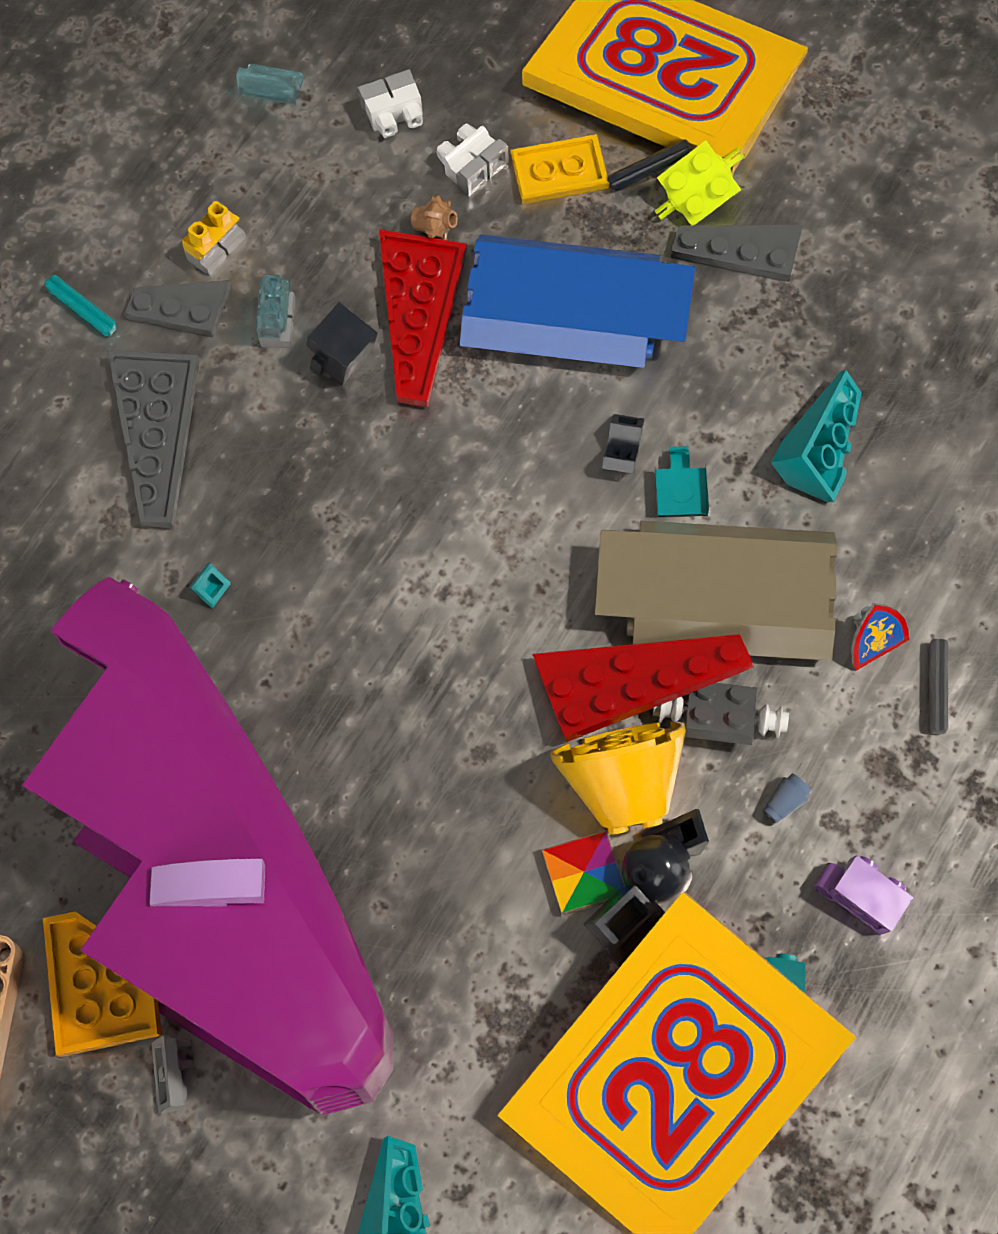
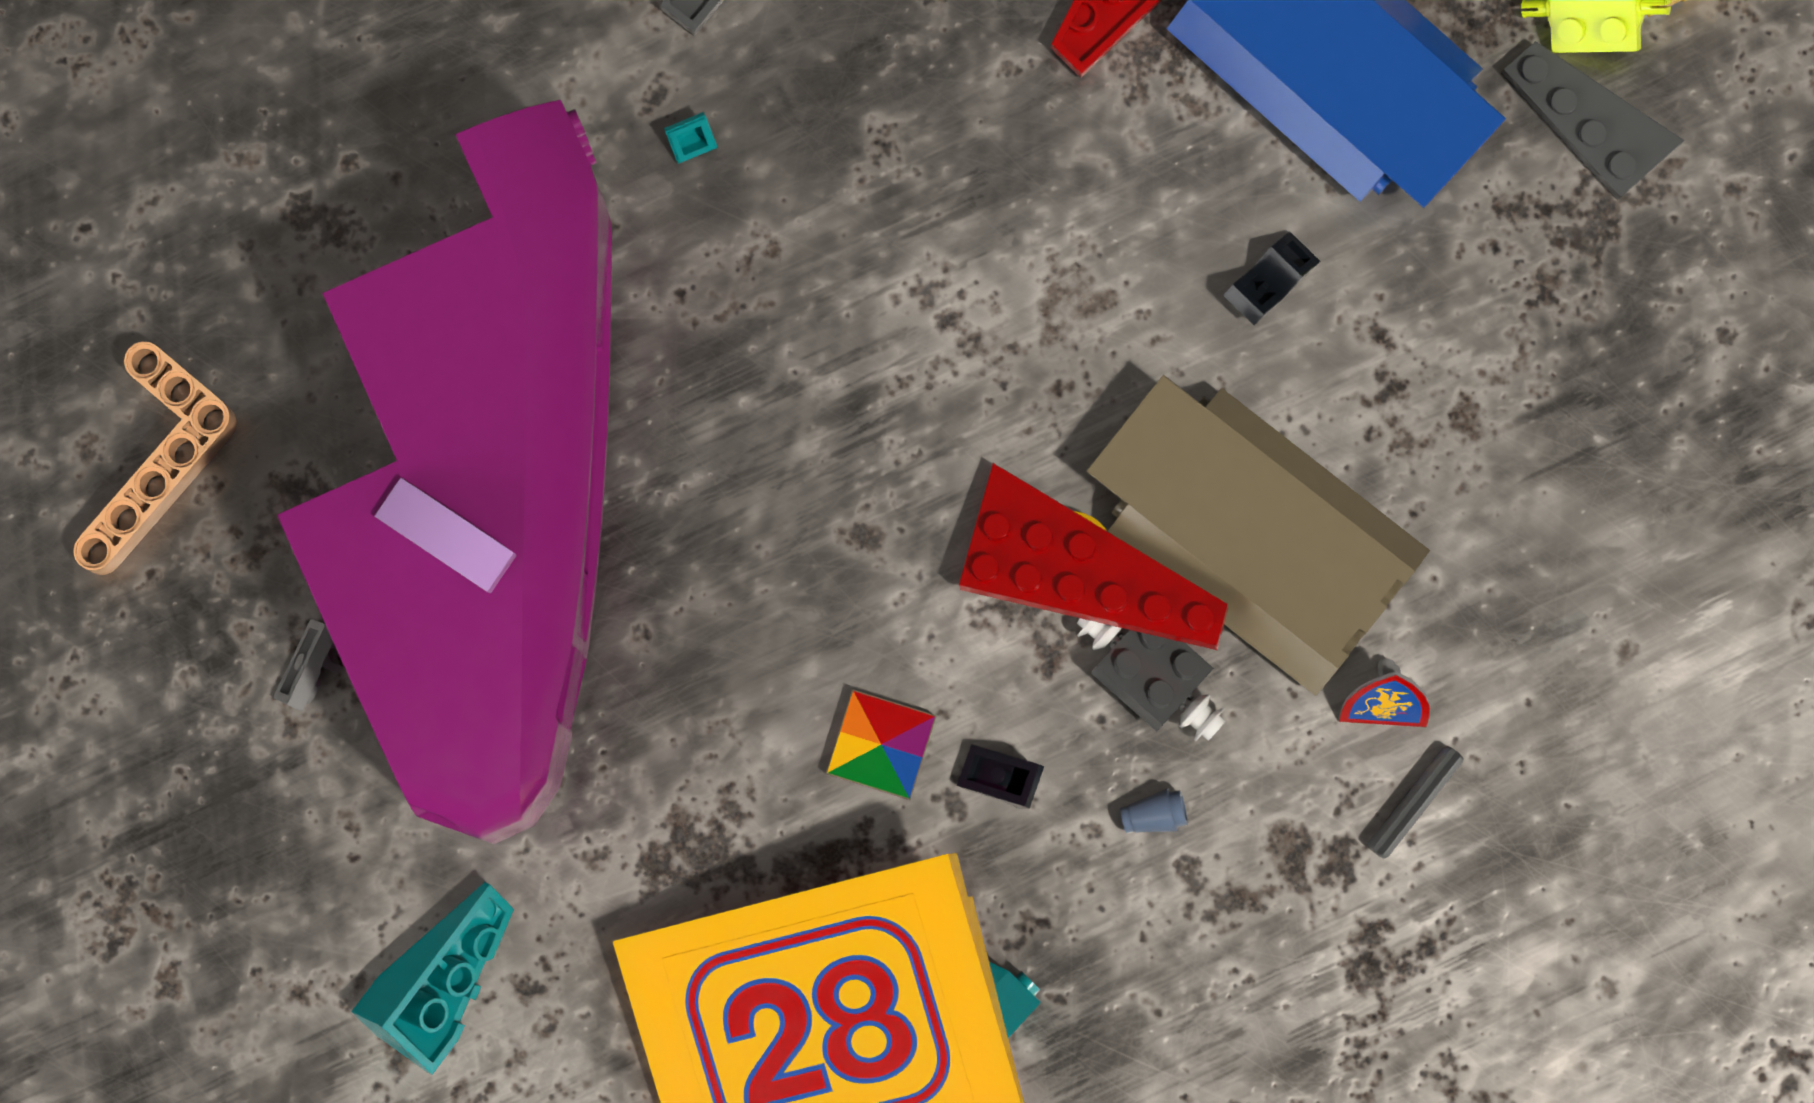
camera: 30 degrees right, 15 degrees up
light orange wing [43,911,162,1057] -> none
yellow cone [550,722,686,834] -> none
black plate [583,885,665,968] -> none
black cylinder [622,834,693,904] -> none
teal piece [654,446,709,518] -> none
teal wedge [771,370,862,502] -> none
hinge [813,855,914,935] -> none

